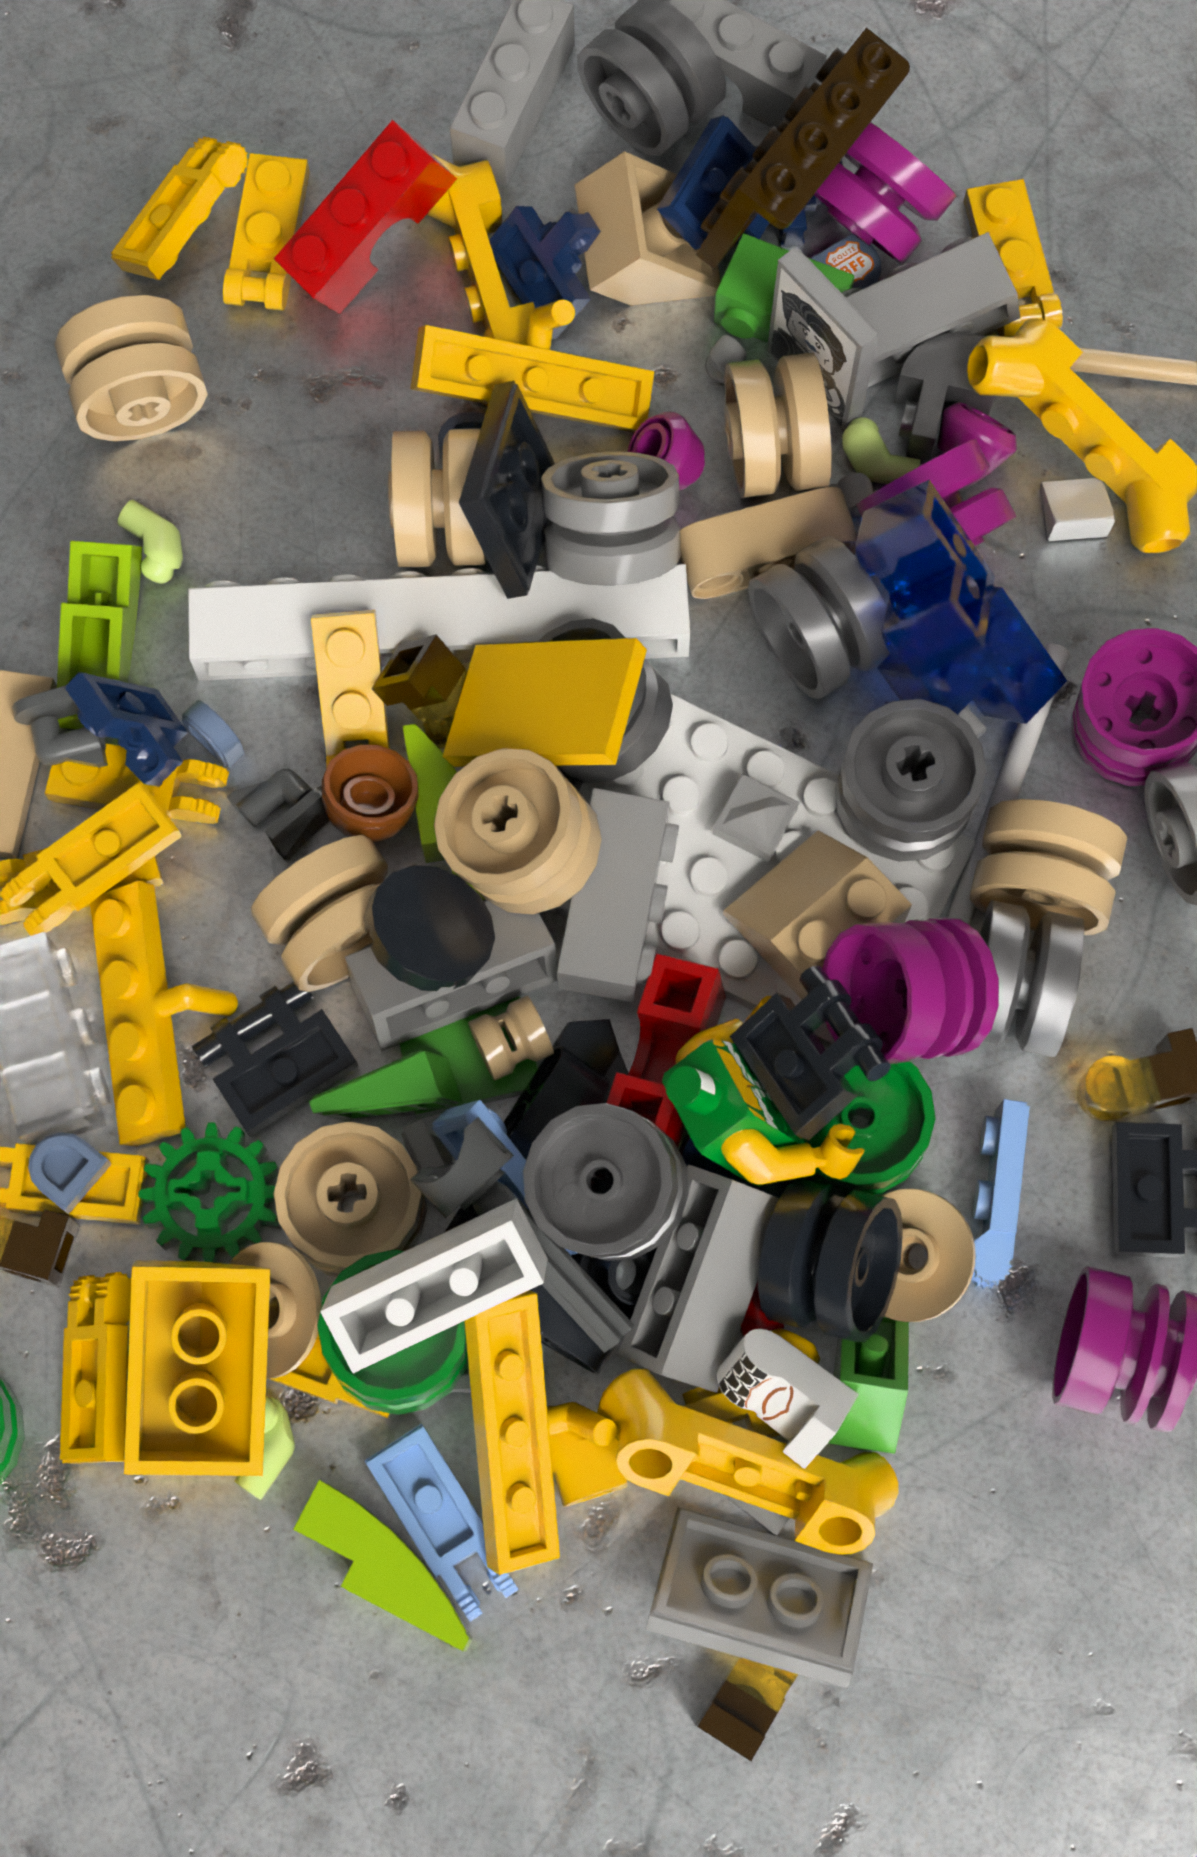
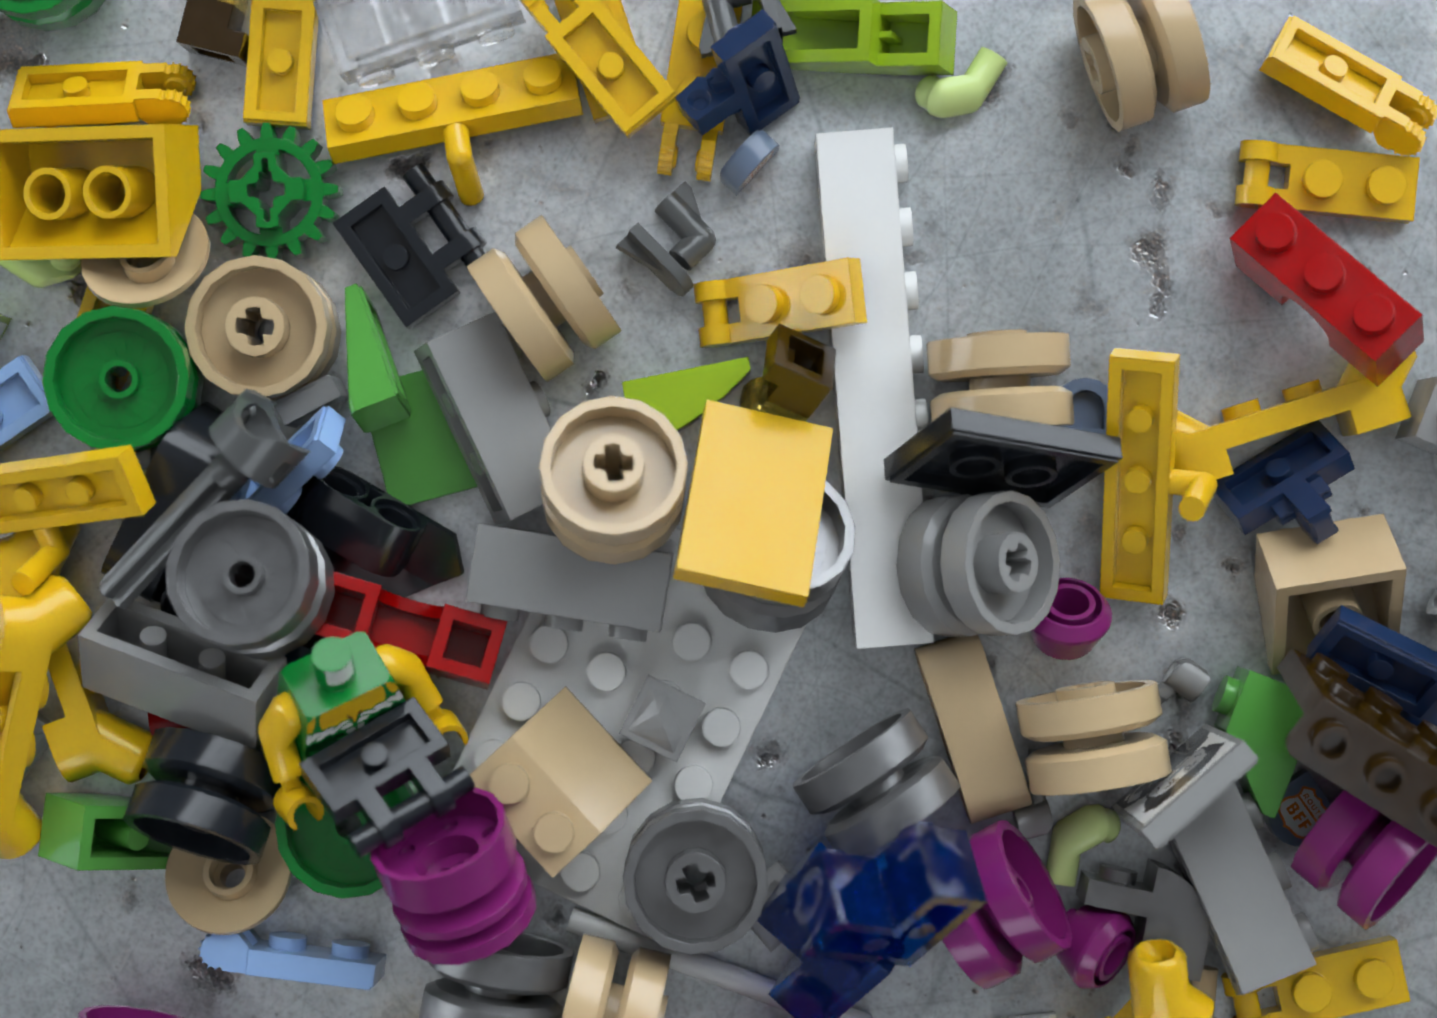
camera: 90 degrees right, 15 degrees up
sand blue tile [28,1132,112,1214] -> none
white brick [320,1198,548,1373] -> none
dark orange helmet [322,745,419,843] -> none
black tile [364,865,495,991] -> none
tan wheel [468,995,554,1081] -> none
white leg [717,1329,859,1469] -> none

